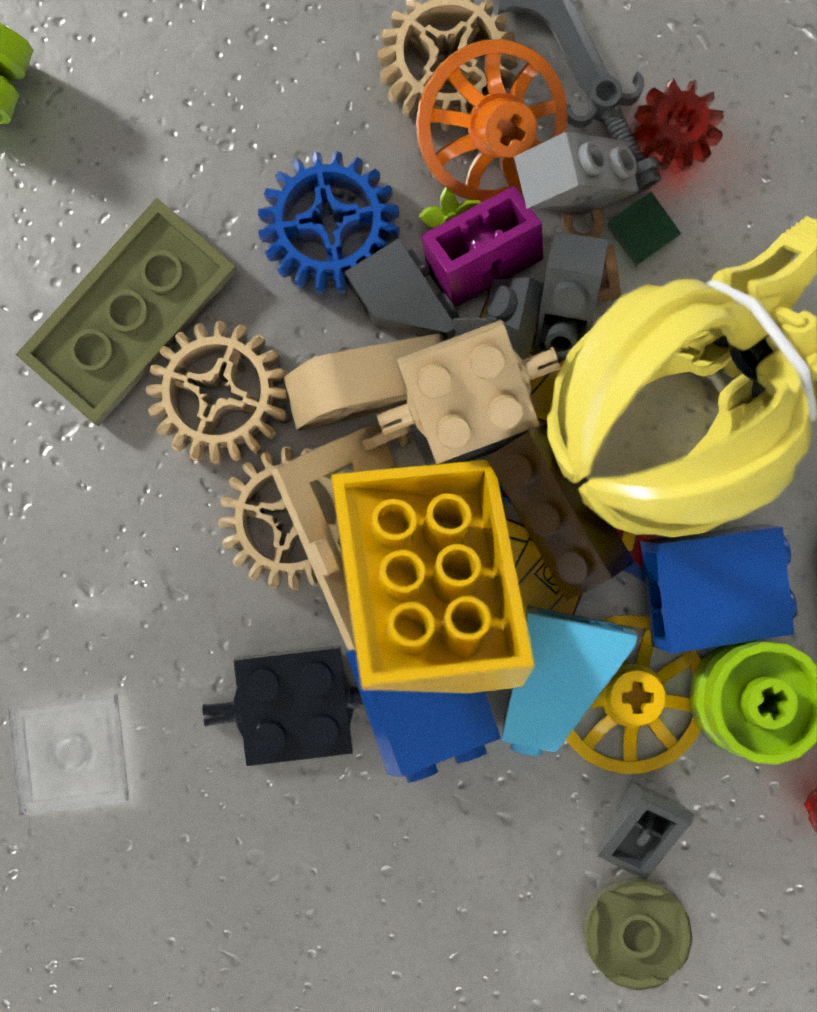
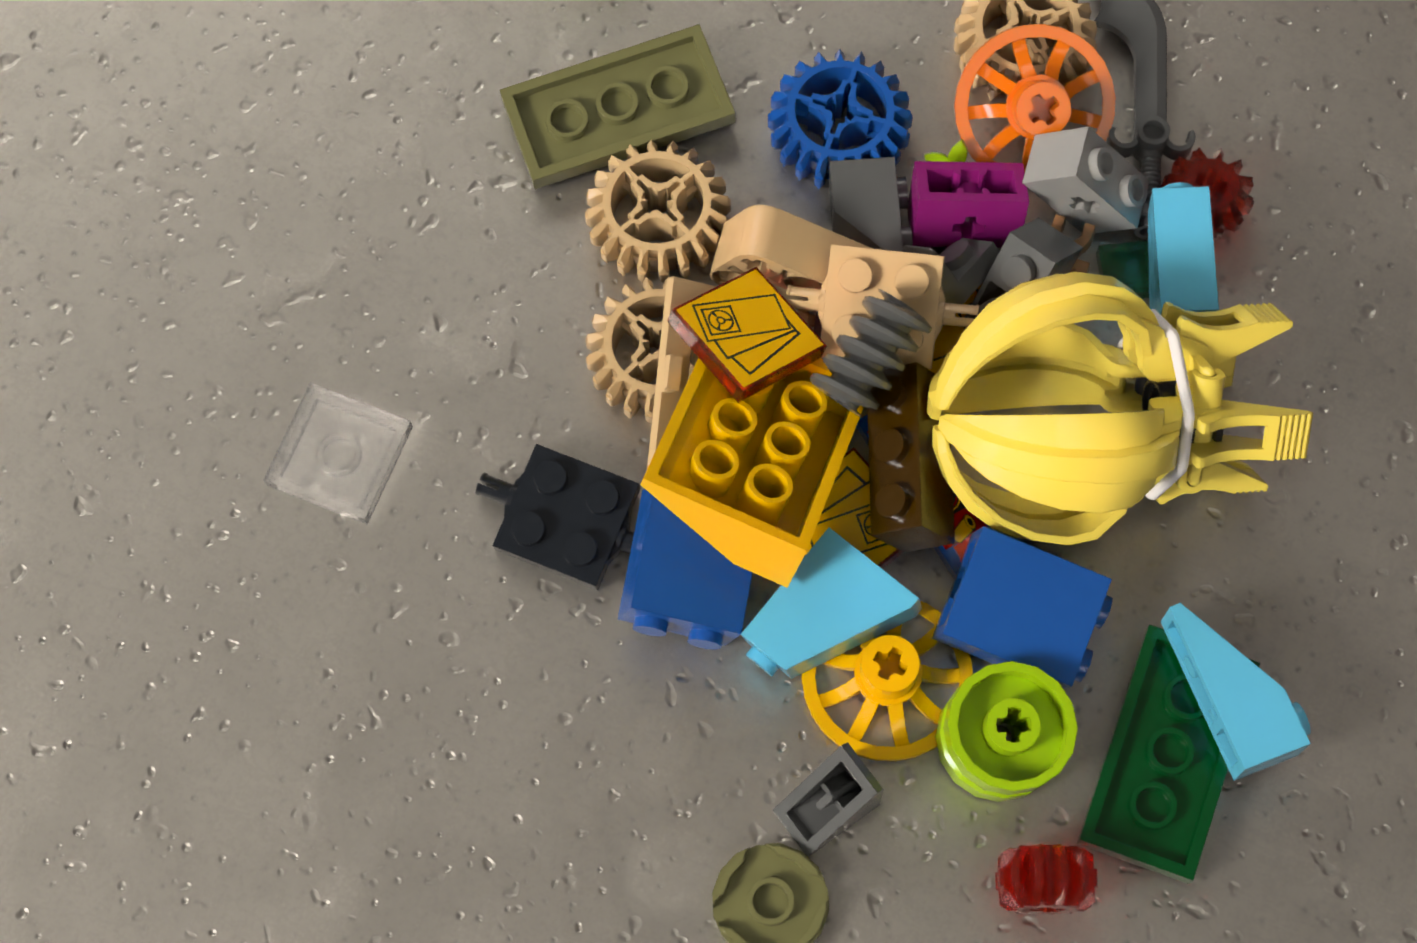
camera: 30 degrees right, 15 degrees down
none -> yellow tile [667,267,827,403]
none -> dark grey piece [810,289,932,418]
none -> medium azure slope [1148,182,1219,315]

